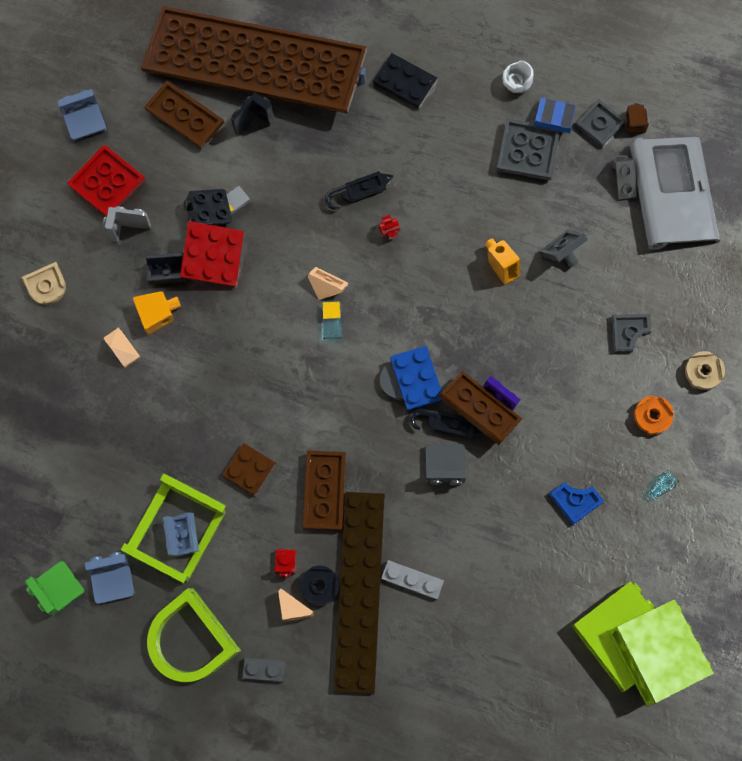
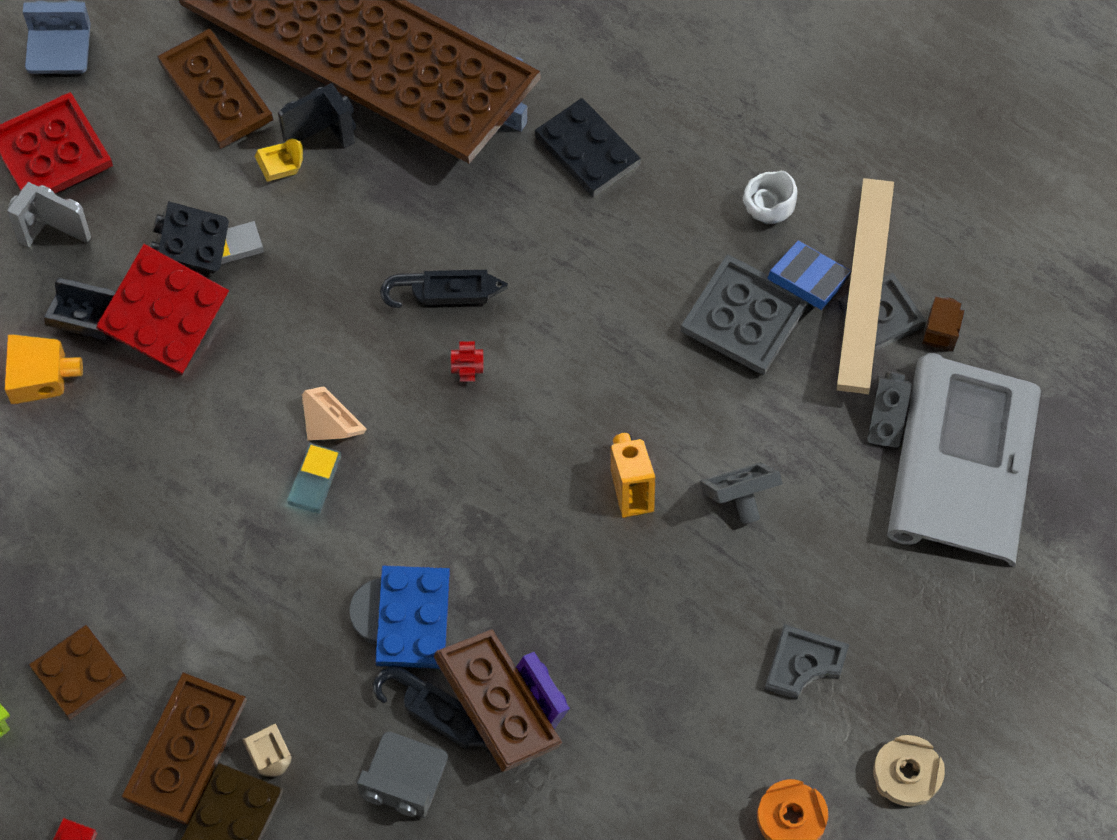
camera: 15 degrees right, 10 degrees down
none -> tan plate [242,723,292,777]
none -> yellow plate [254,139,303,182]
none -> tan tile [837,178,894,394]

